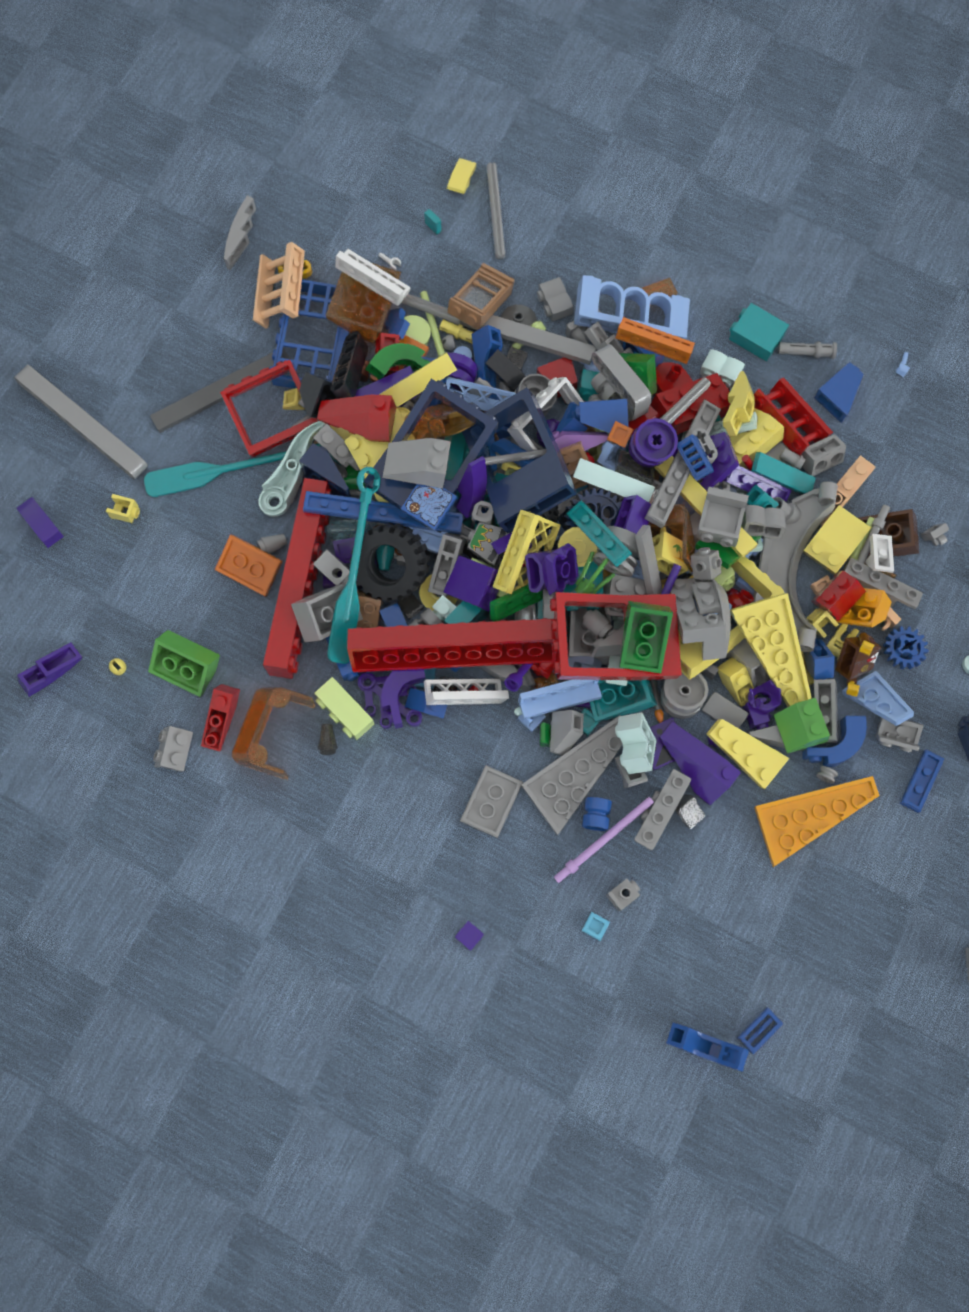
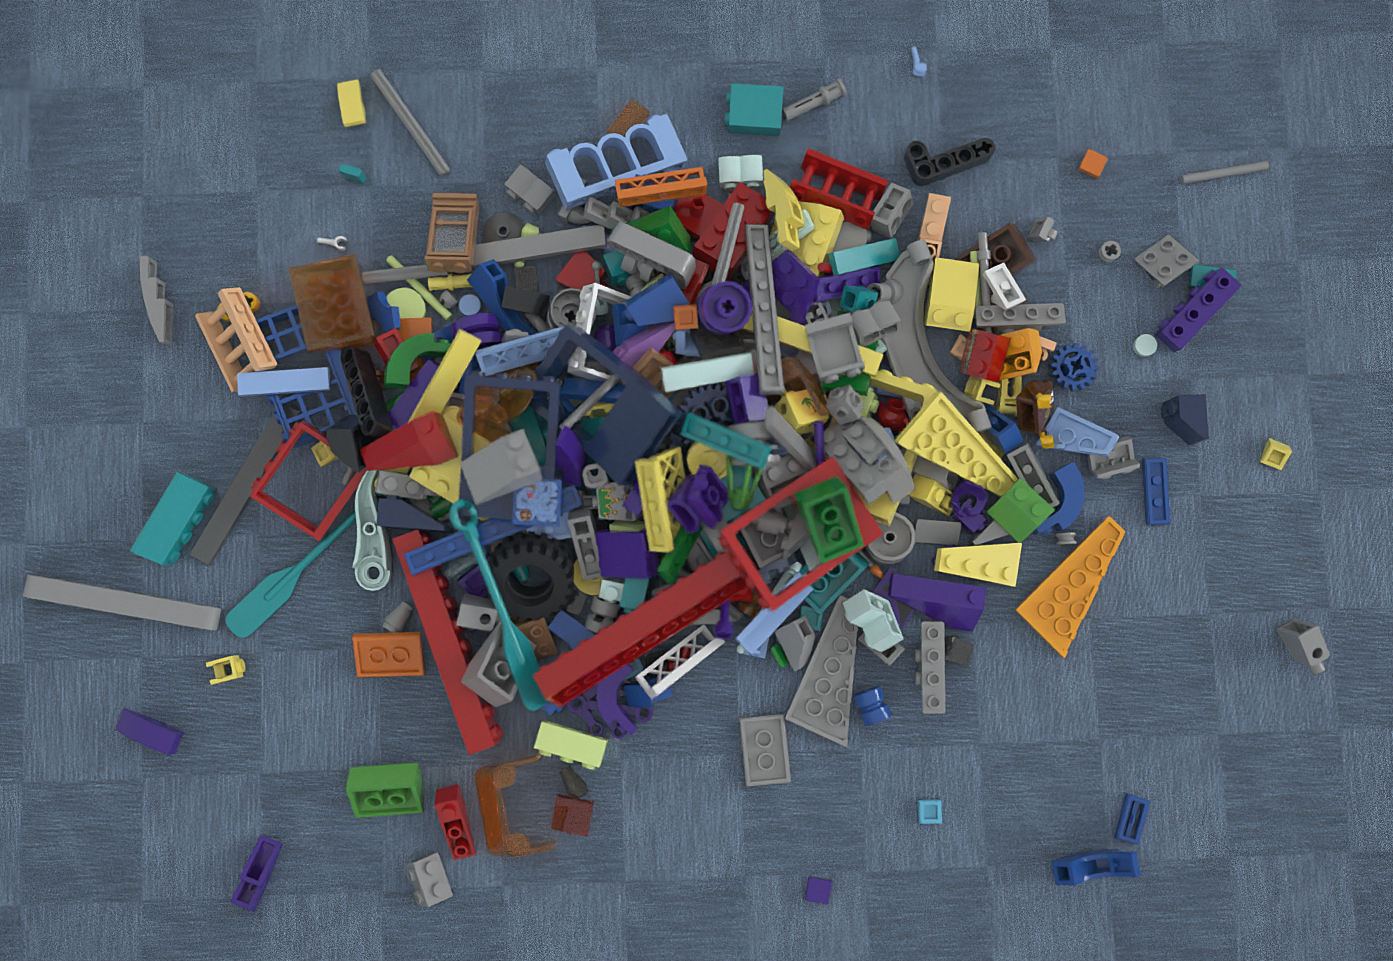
camera: 25 degrees left, 10 degrees up
light yellow hinge [109,658,126,675] -> none
white fence [335,249,411,306] -> none
lavender bar [554,797,654,883] -> none
light grey brick [606,879,640,912] -> none
blue slope [677,434,714,481] -> none
light grey beam [691,428,718,465] -> none
light grey pin [779,448,806,469] -> none
blue slope [814,362,864,423] -> none
none -> teal slope [130,472,217,566]
none -> light blue tile [237,367,330,397]
none -> clear red piece [551,794,594,837]
none -> hinge [592,261,608,315]
none -> black beam [904,138,996,186]

